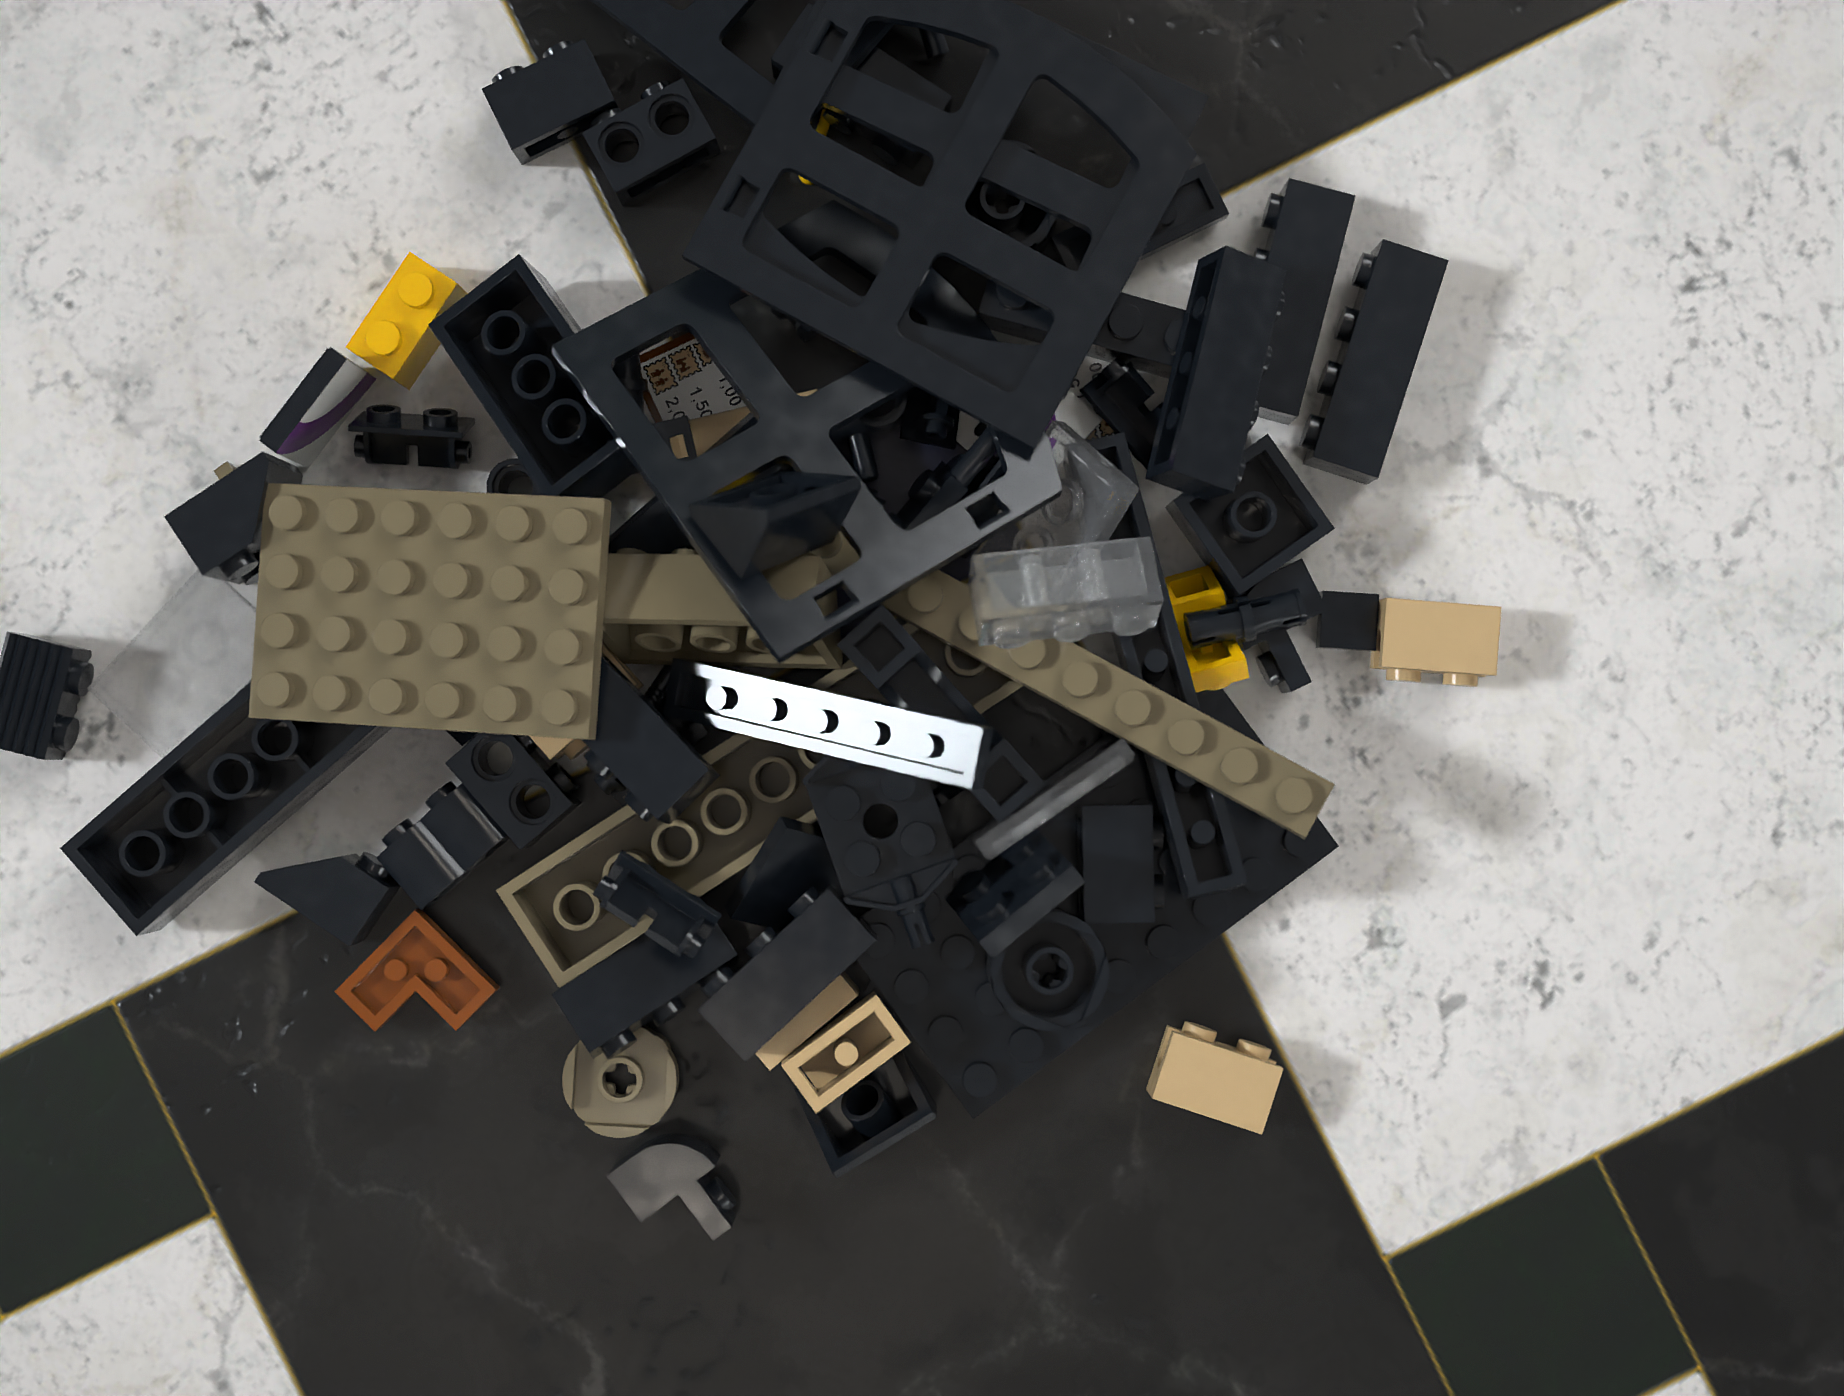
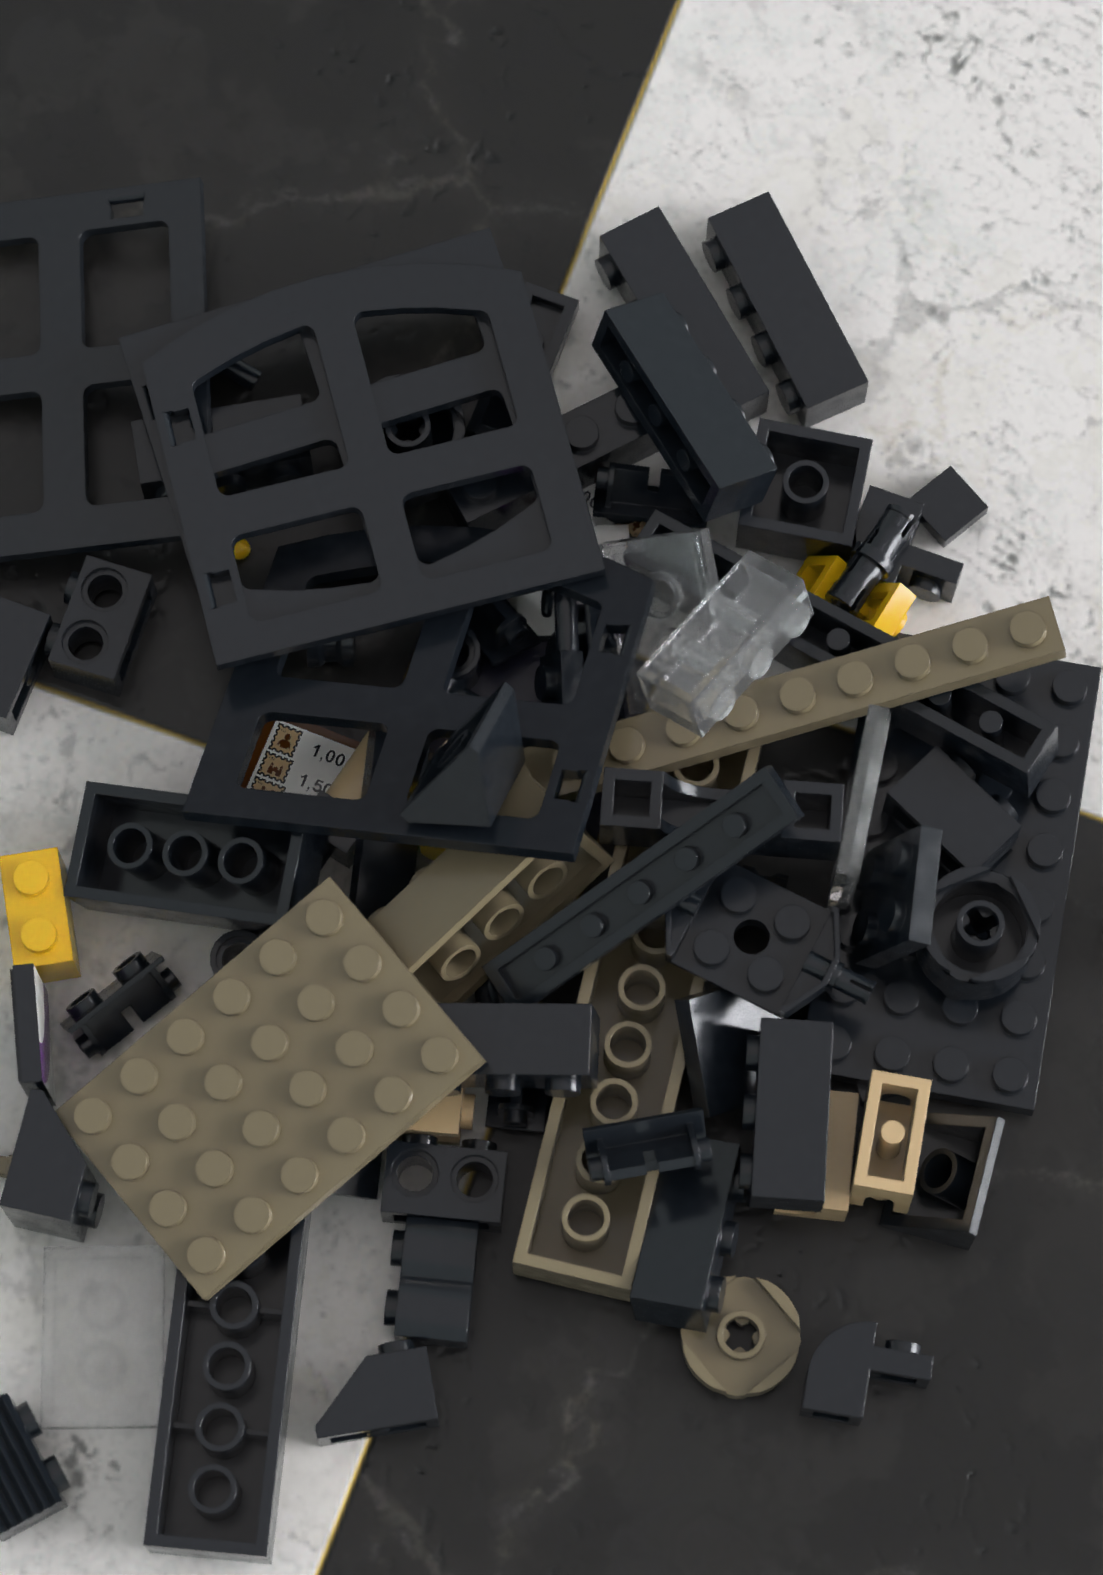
camera: 40 degrees left, 15 degrees down
dark orange plate [334,908,501,1032] -> none
tan brick [1370,598,1502,687] -> none

